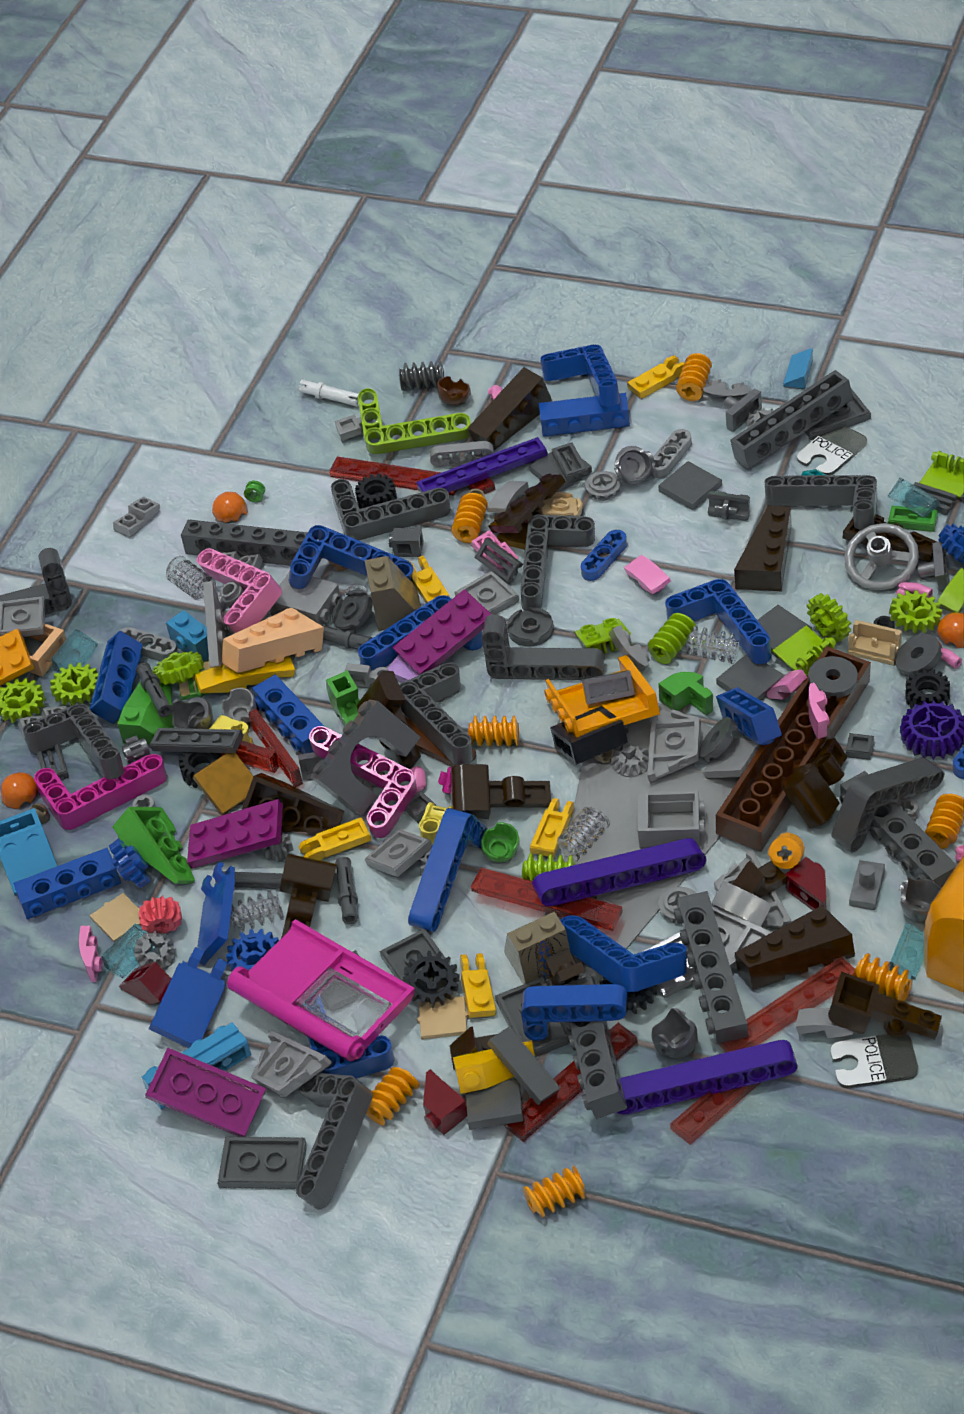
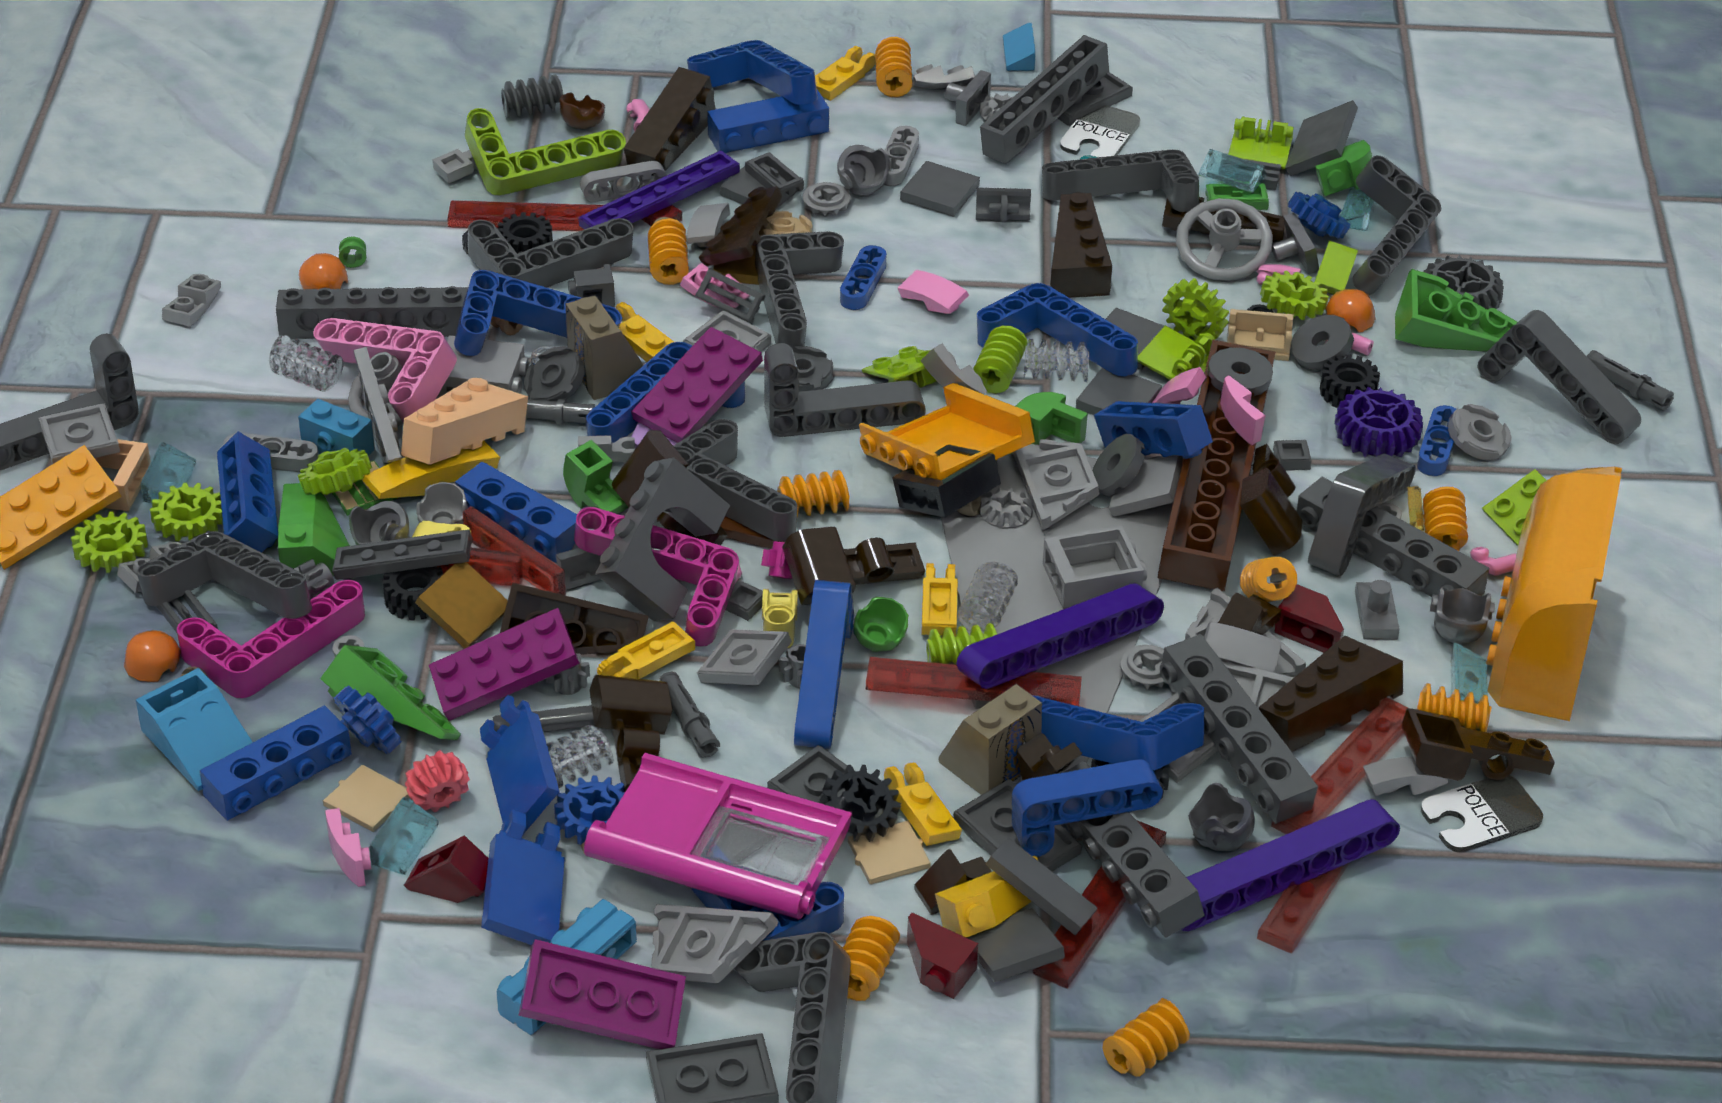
camera: 25 degrees left, 5 degrees down
light grey gear [134,931,175,969] -> none
dark grey pin [136,663,173,717] -> none
white pin [298,379,359,407] -> none
flat silver tile [582,670,635,704] -> none
none -> clear yellow tile [1407,486,1424,531]

